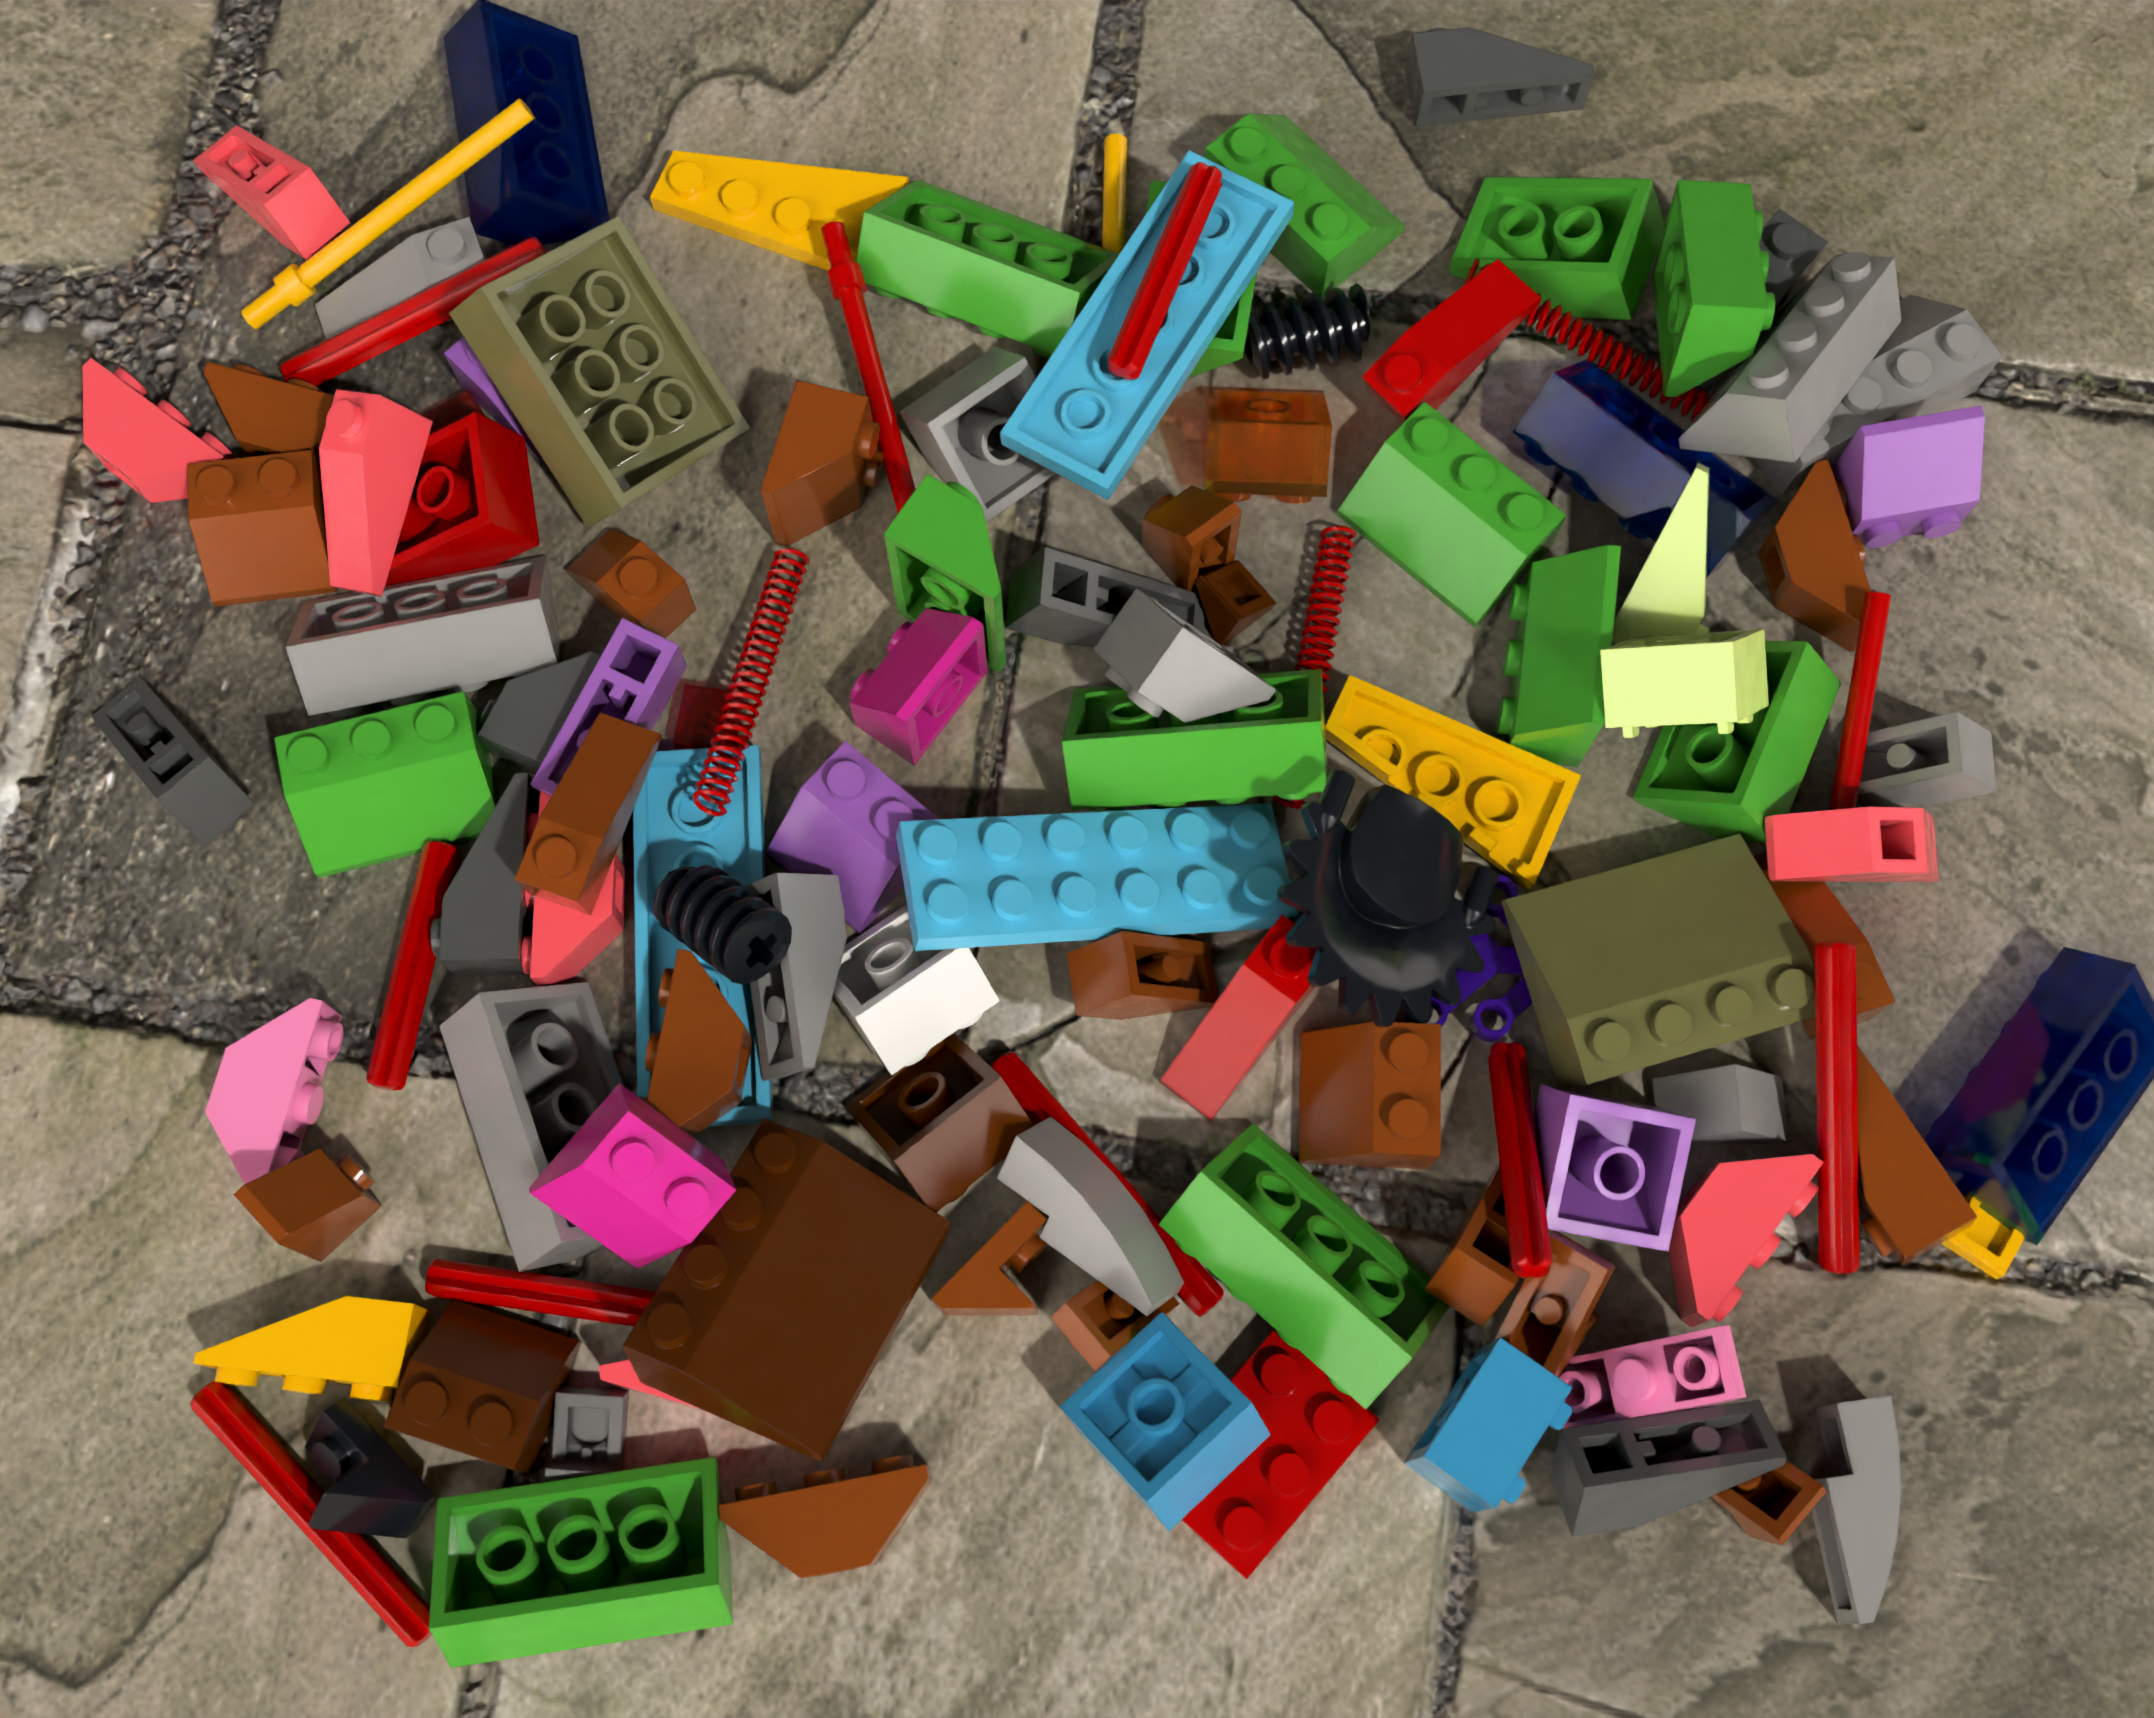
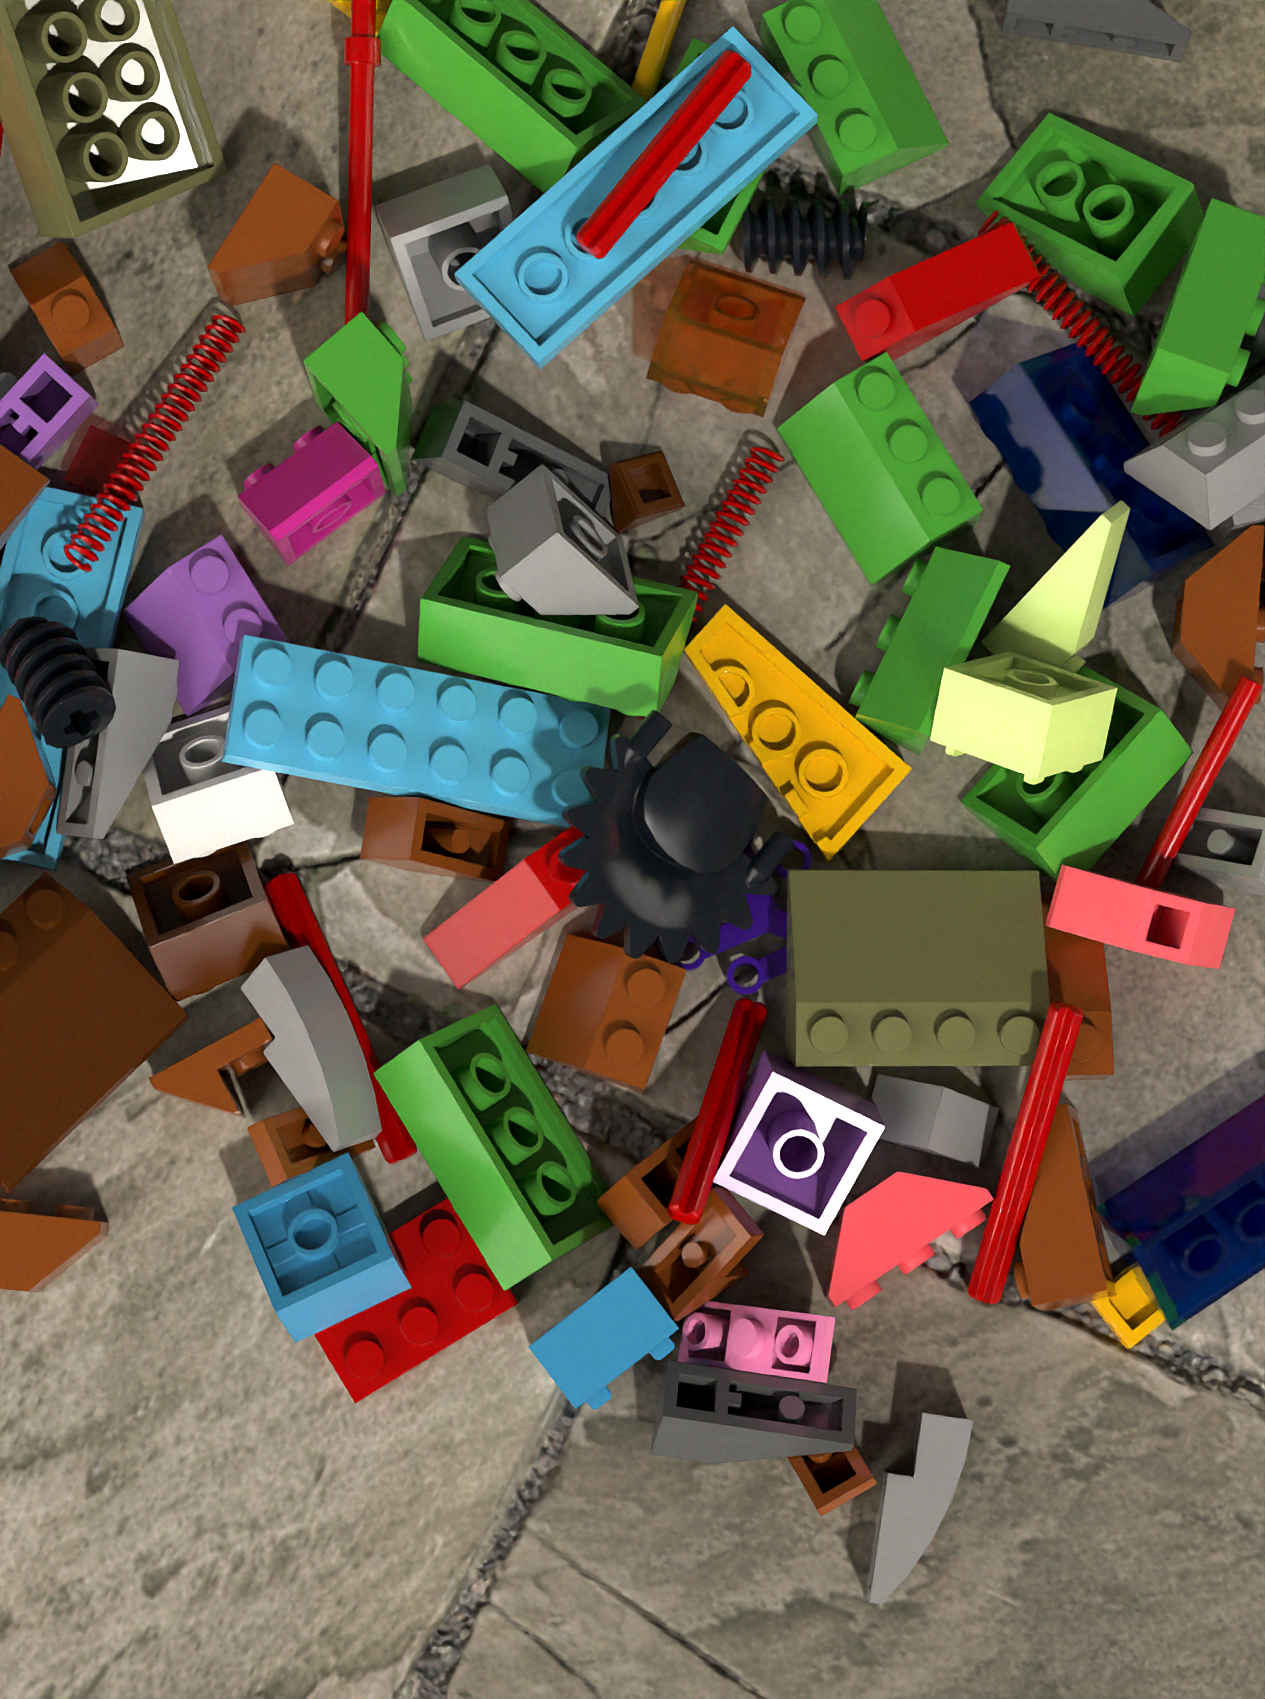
camera: 15 degrees right, 10 degrees up
dark orange slope [1141,485,1242,592] -> none

